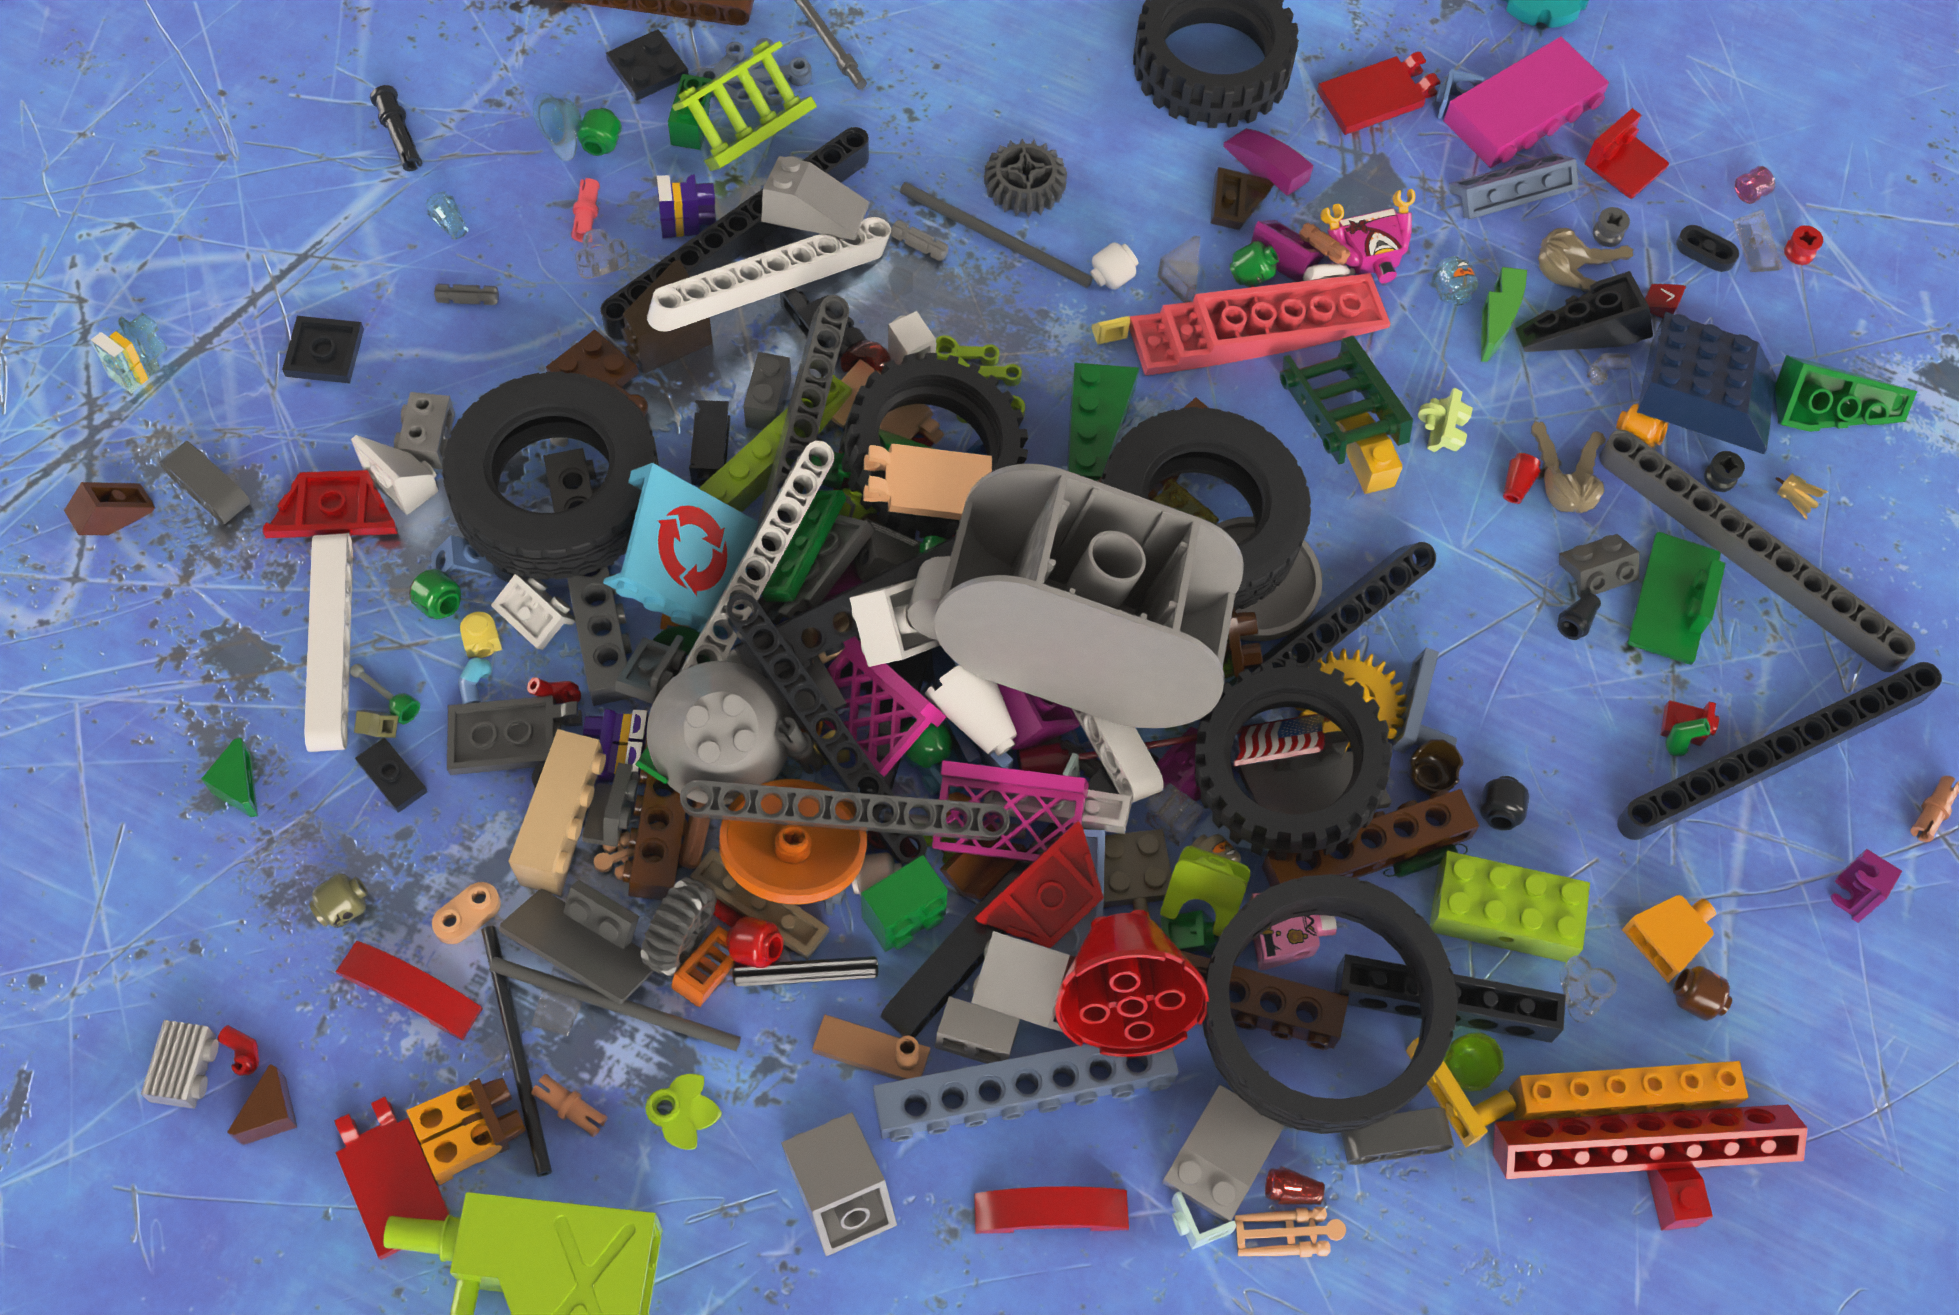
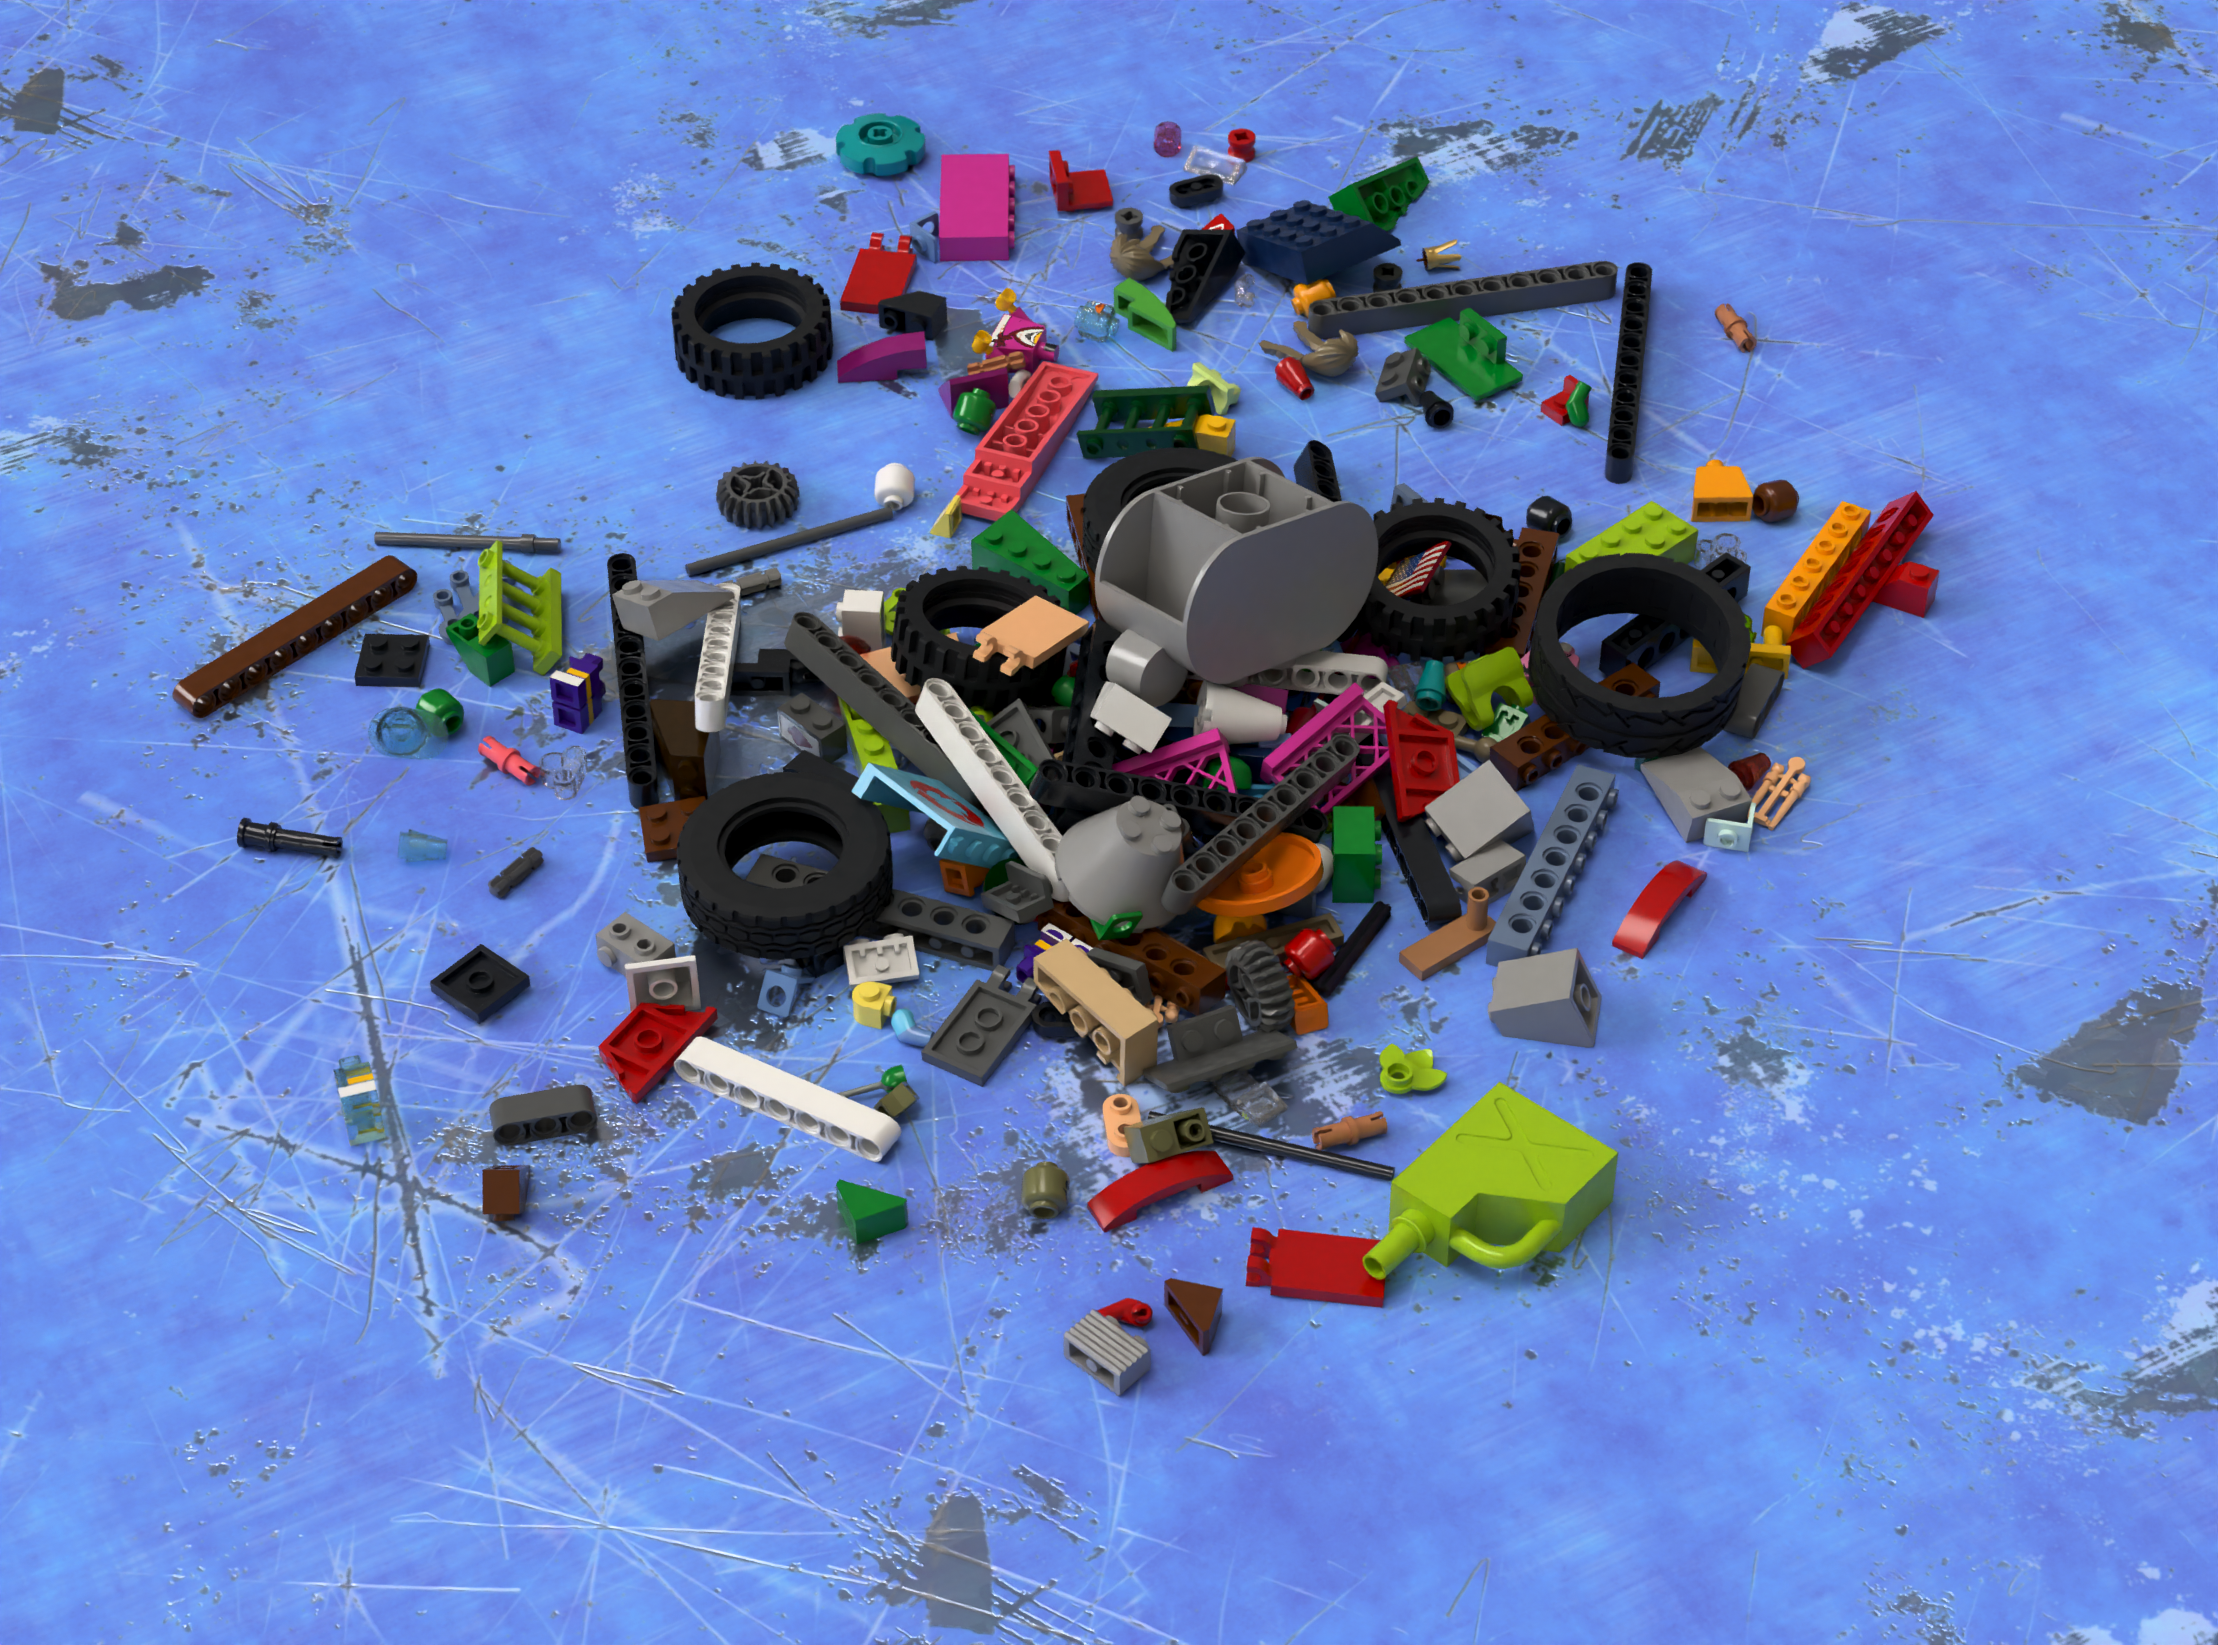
camera: 50 degrees left, 20 degrees down
black plate [355,737,428,813] -> none
light orange hips [406,1078,526,1186] -> none
green head [409,569,462,620] -> none
dark grey piece [489,957,741,1051] -> none
red arm [527,677,581,704] -> none
red cone [1055,909,1209,1057] -> none
clear slope [1157,236,1200,303] -> none
dark brown wing [1210,167,1274,230] -> none
sand blue fence [1449,153,1579,219] -> none
magenta hinge [1830,849,1902,923] -> none
none -> black slope [878,291,947,341]
none -> olive slope [1123,1107,1214,1163]
none -> teal cone [1413,660,1446,711]

